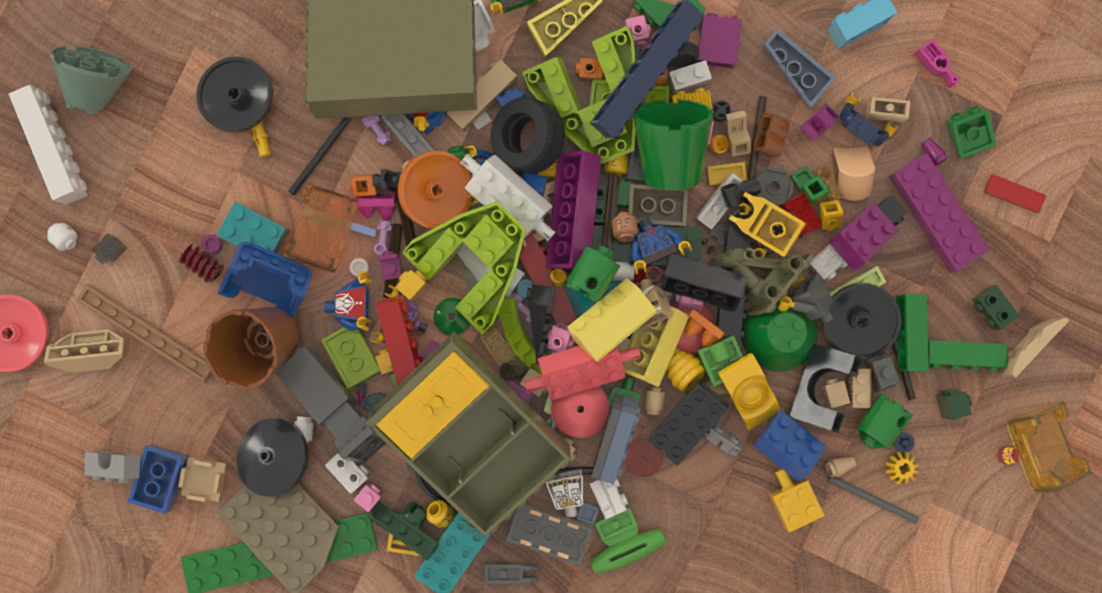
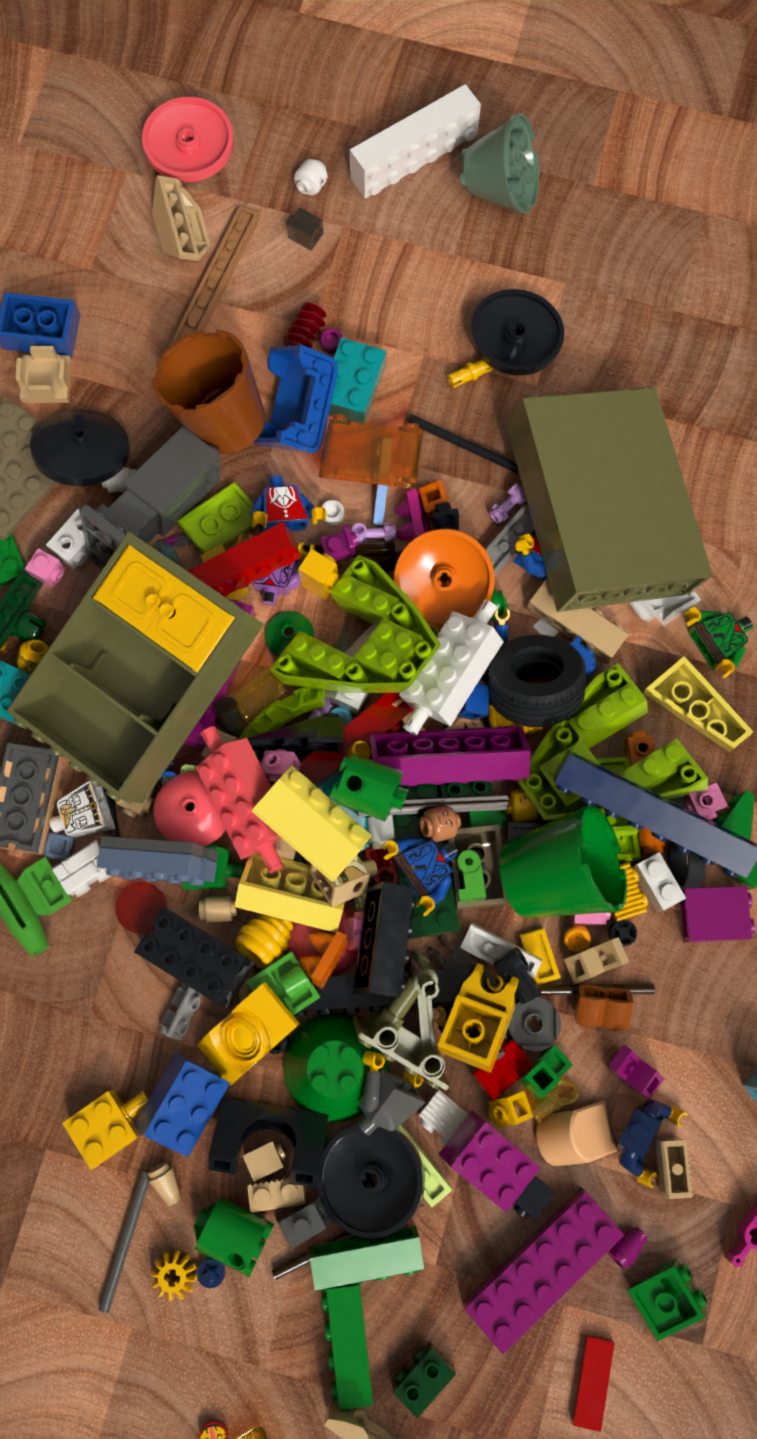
camera: 75 degrees right, 10 degrees down
light grey arch [84,451,140,483] -> none
sand blue wedge [763,29,836,110] -> none
dark green brick [936,388,972,420] -> none
none -> bright green leg [456,850,486,903]

